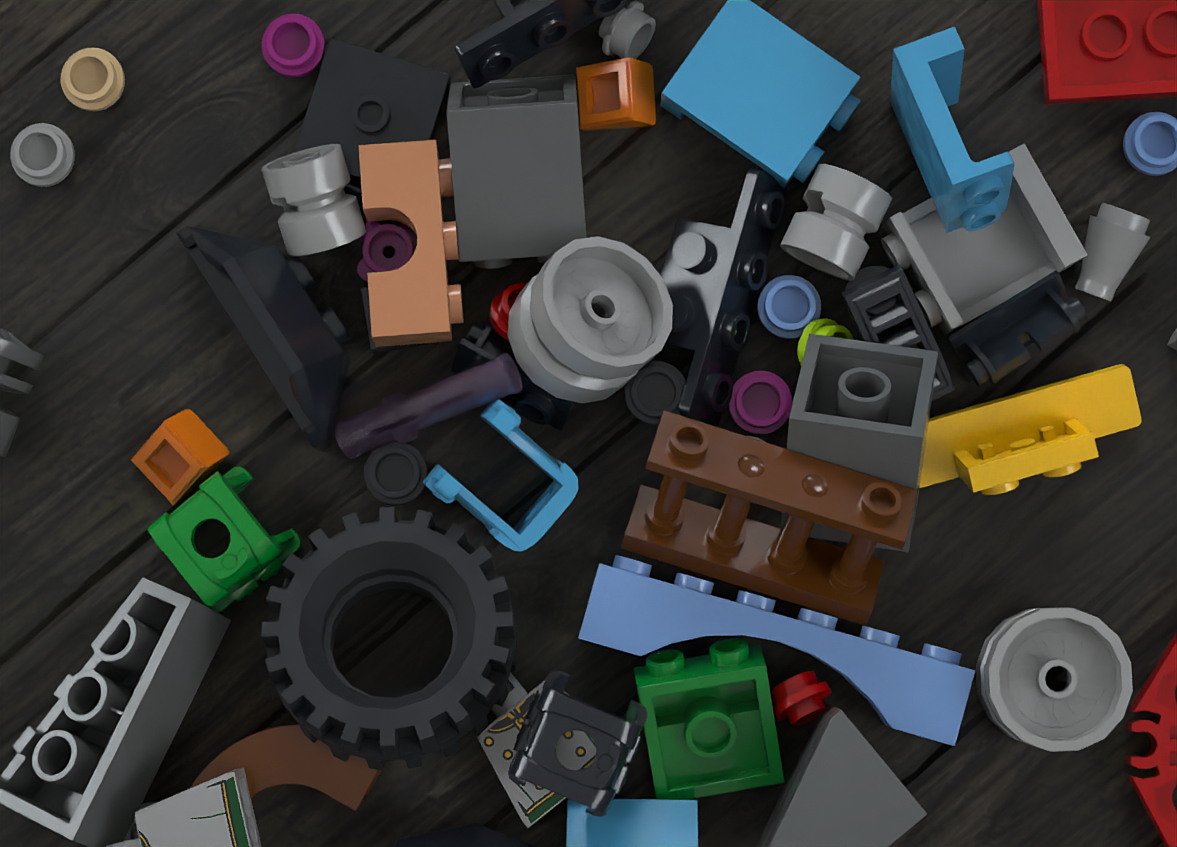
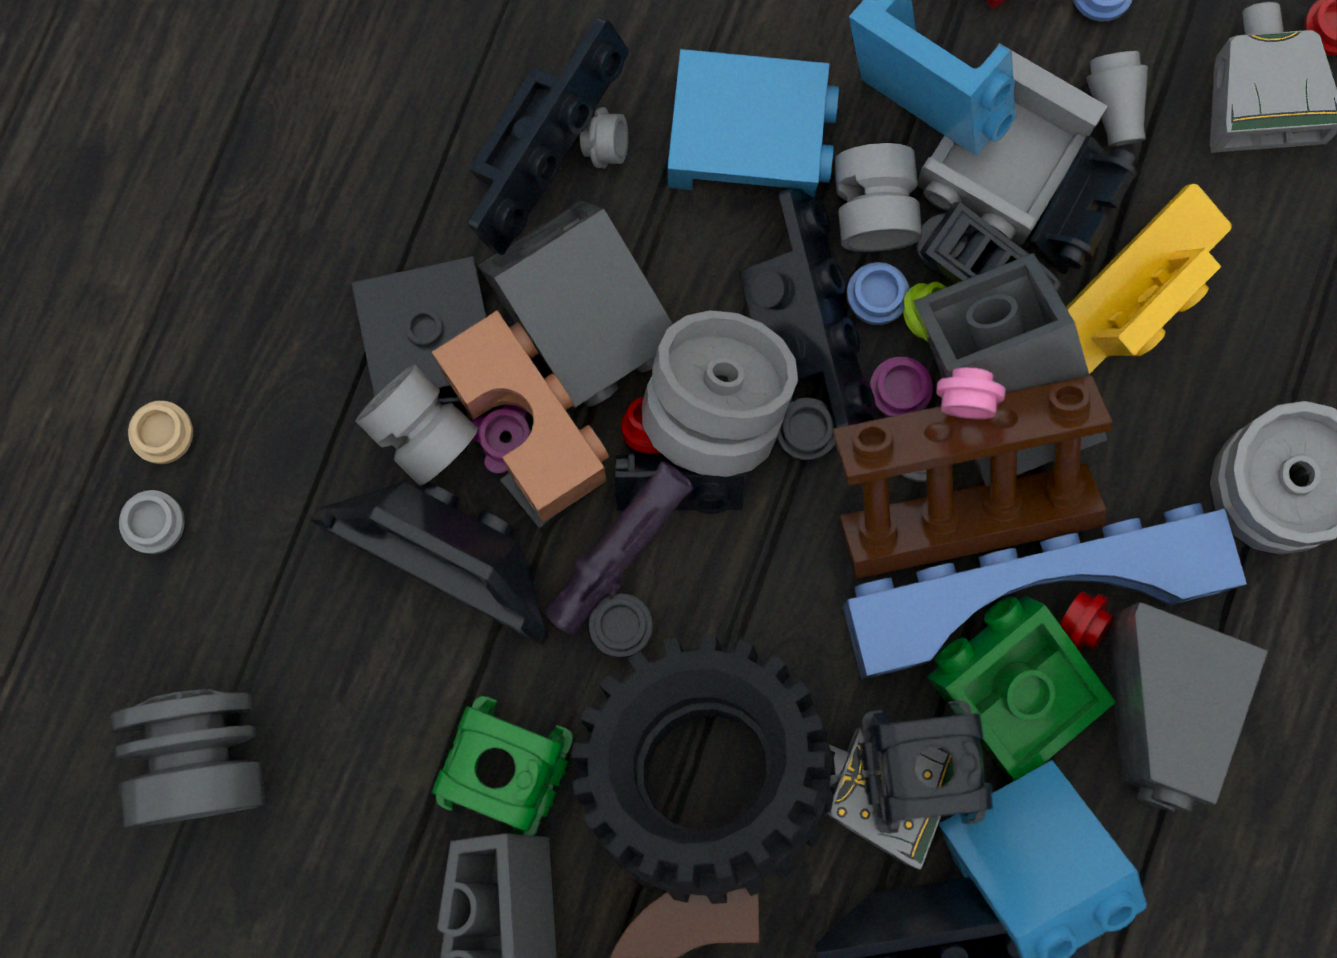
camera: 35 degrees left, 5 degrees down
orange slope [131,409,229,506] -> none
magenta plate [262,14,325,77] -> none
dark azure piece [423,398,579,551] -> none
orange slope [576,57,656,131] -> none
none -> bright pink plate [936,368,1006,419]

